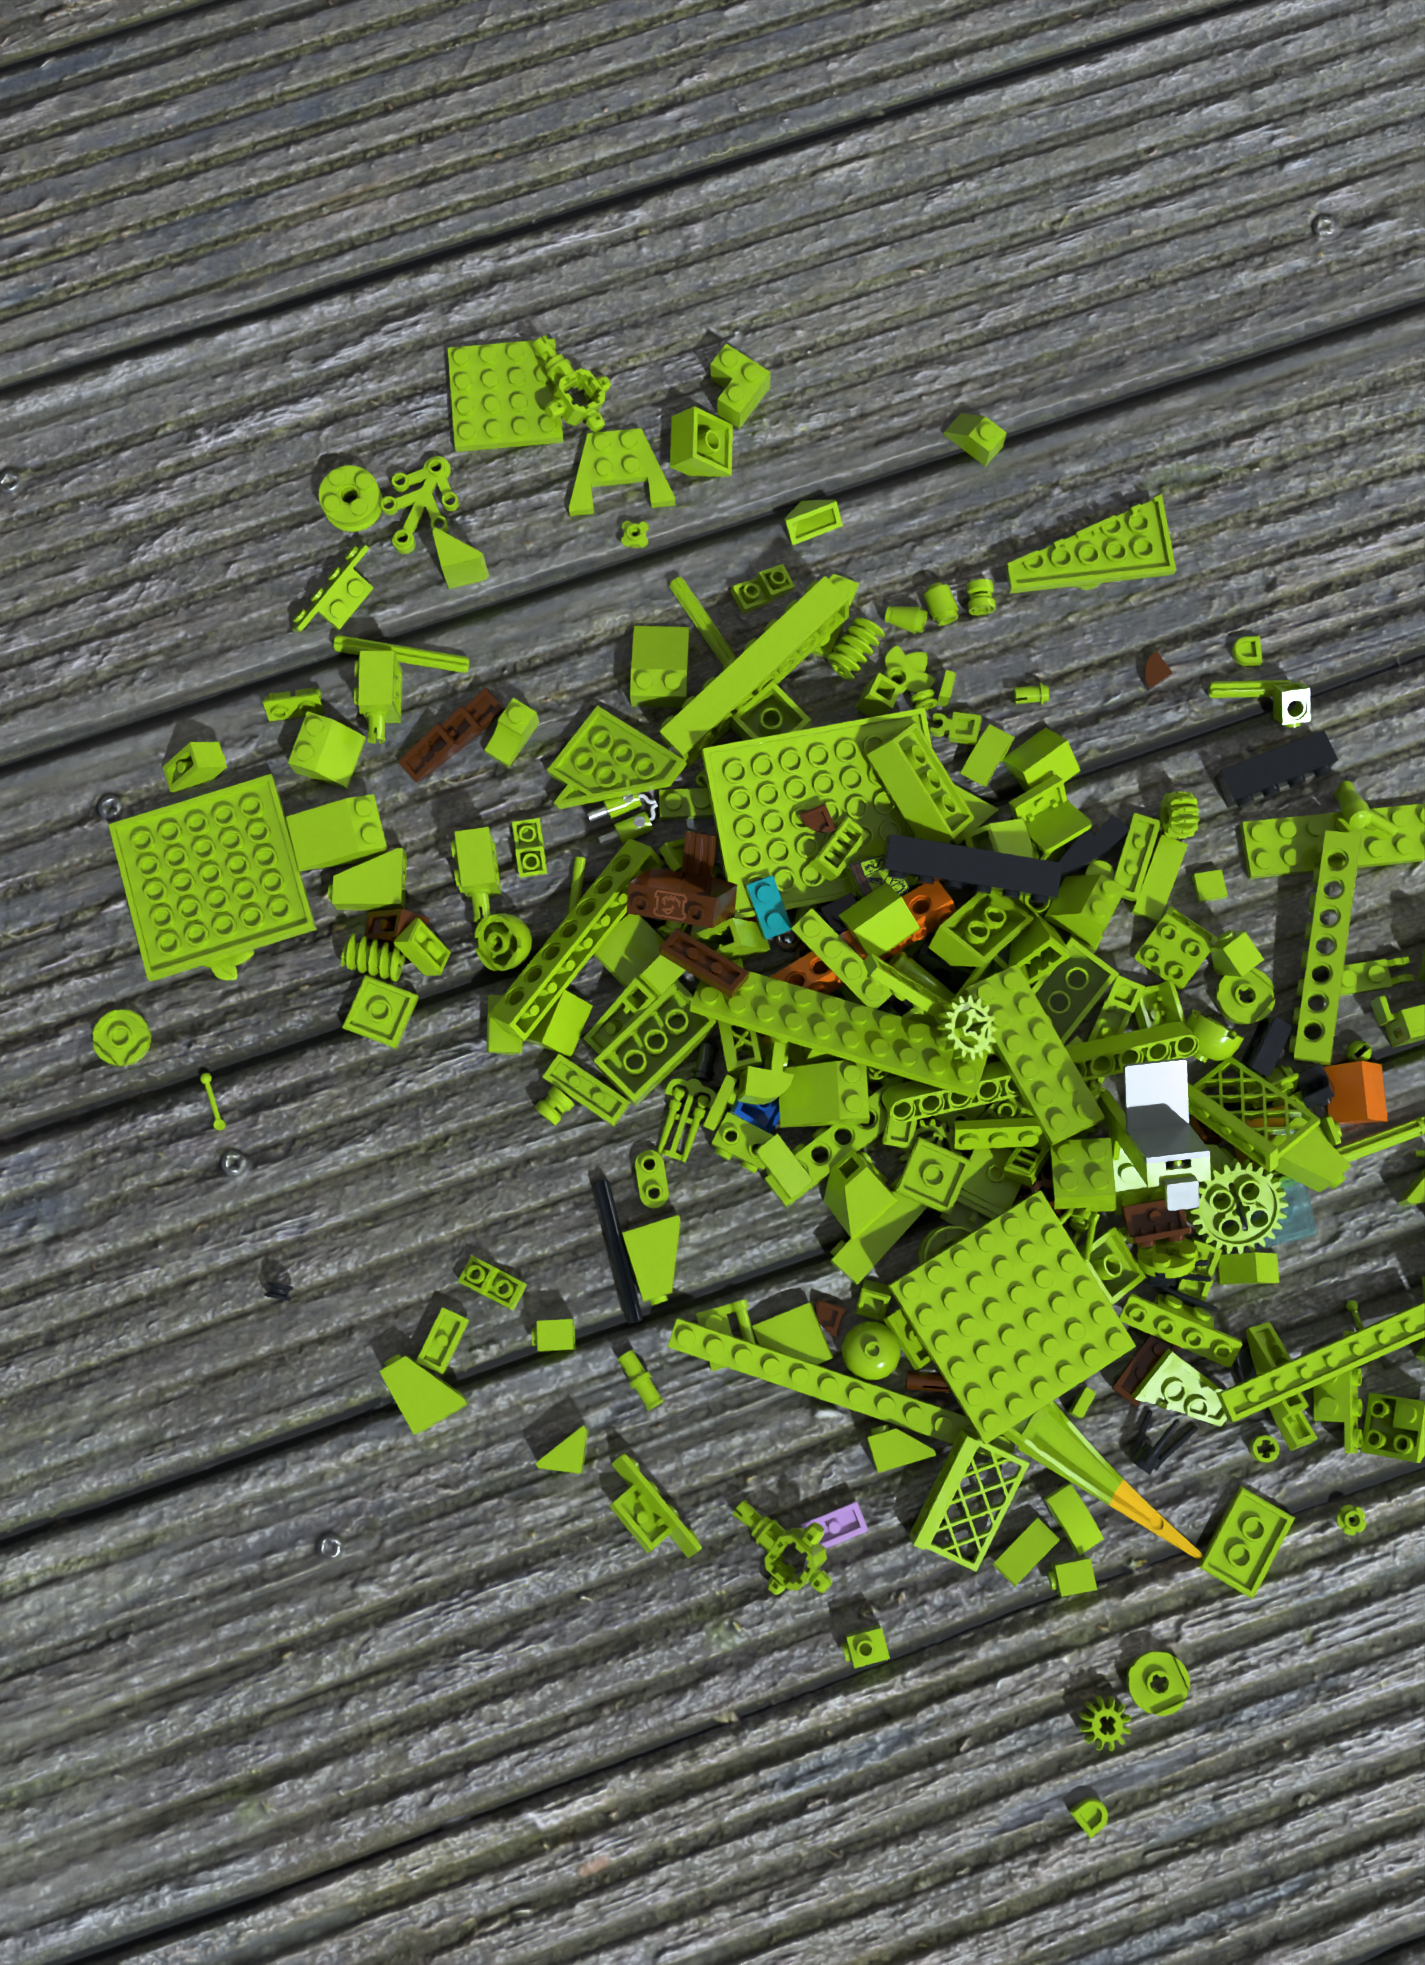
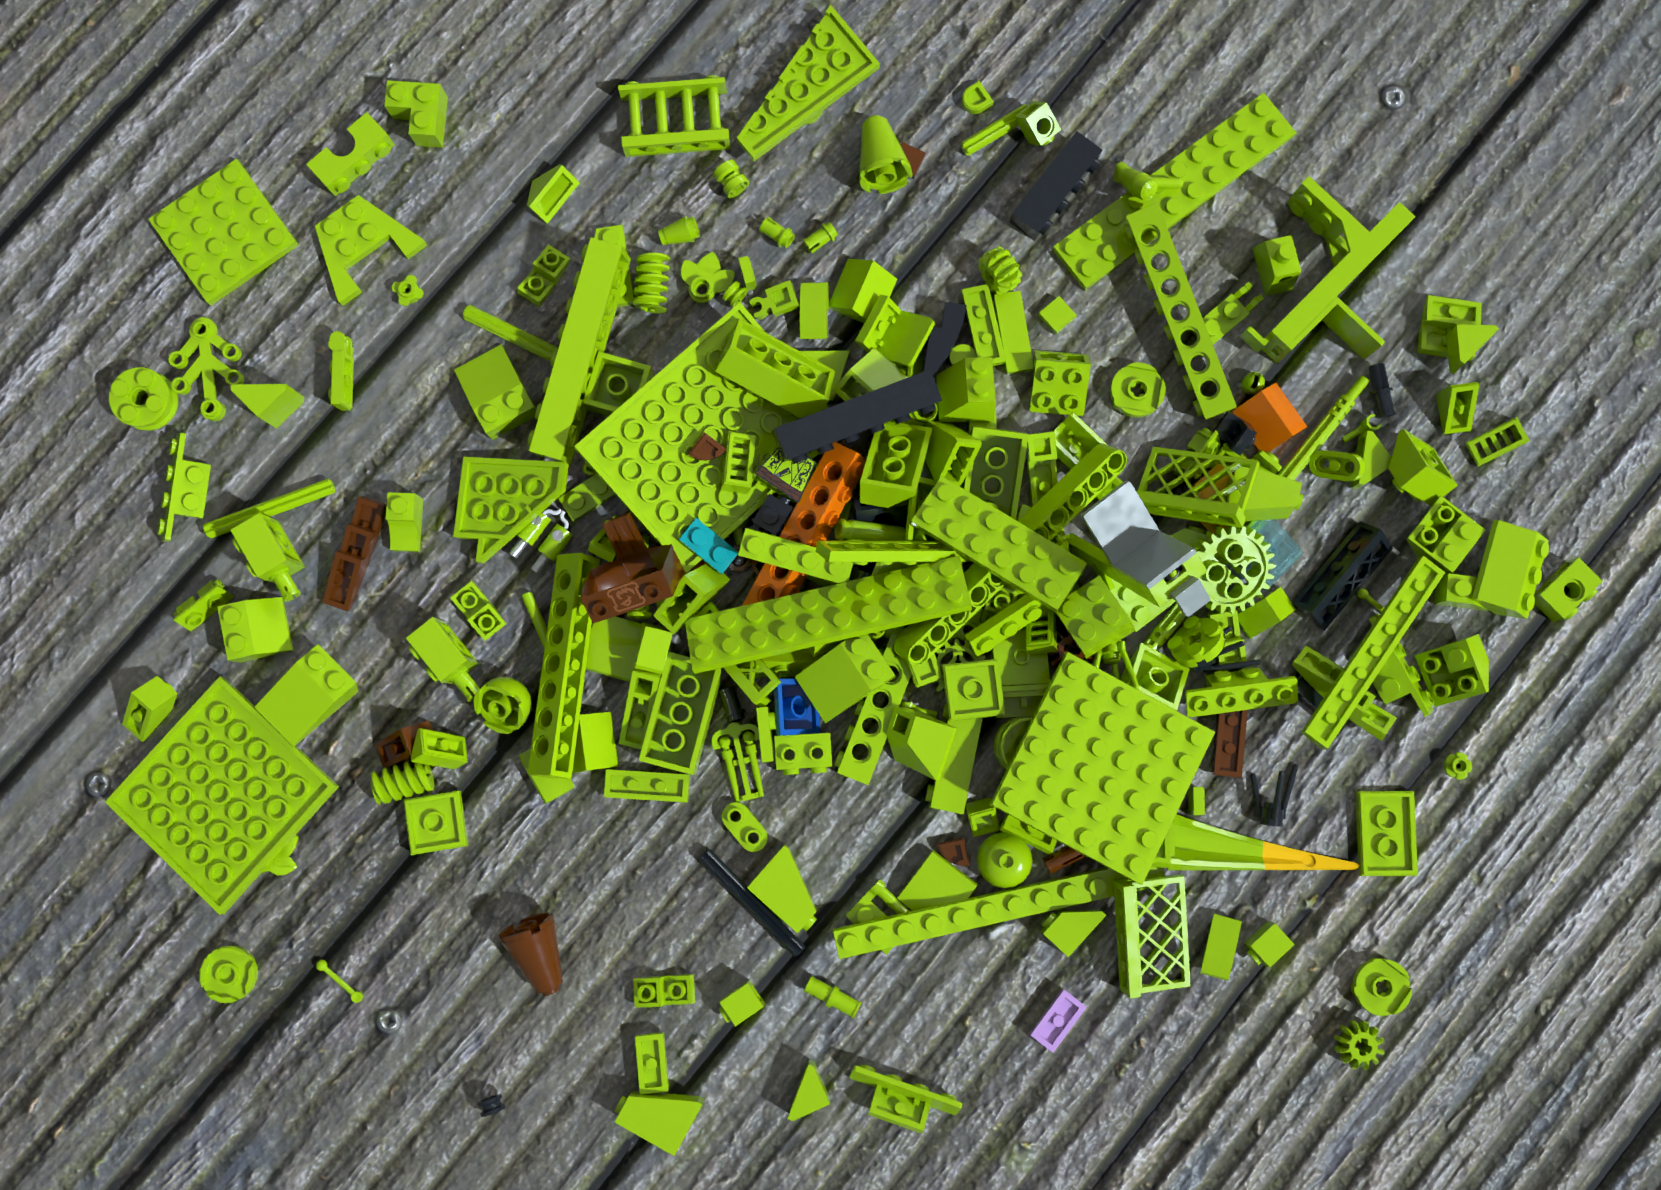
camera: 30 degrees left, 5 degrees up
lime slope [328,848,407,910] -> none
lime piece [532,335,611,432] -> none
lime wheel [534,1085,575,1126] -> none
reddish brown plate [659,928,749,998] -> none
lime slope [670,406,733,477] -> none
lime piece [732,1500,833,1595] -> none
lime brick [737,1042,794,1105] -> none
lime slope [754,1133,813,1199] -> none
lime slope [838,882,920,958] -> none
lime brick [841,1624,890,1669] -> none
lime brick [855,673,902,717] -> none
lime brick [923,582,959,626] -> none
lime gear [937,995,997,1062] -> none
lime slope [943,413,1007,467] -> none
lime slope [1044,1482,1104,1555] -> none
lime tile [1069,1797,1108,1839] -> none
reddish brown bracket [1121,1198,1193,1248] -> none
wing [1131,1349,1227,1426] -> none
lime cylinder [1186,1009,1244,1063] -> none
reddish brown tile [1189,1116,1222,1146] -> none
lime slope [1210,930,1264,977] -> none
black slope [1240,1017,1292,1077] -> none
lime bush [1249,1435,1280,1463] -> none
none -> lime arch [306,112,395,196]
none -> lime hinge [328,331,354,411]
none -> reddish brown cone [498,912,563,996]
none -> lime fence [618,75,731,157]
none -> lime pin [759,217,795,248]
none -> lime cone [859,115,913,194]
none -> black fence [1292,521,1393,631]
none -> lime plate [1309,450,1365,481]

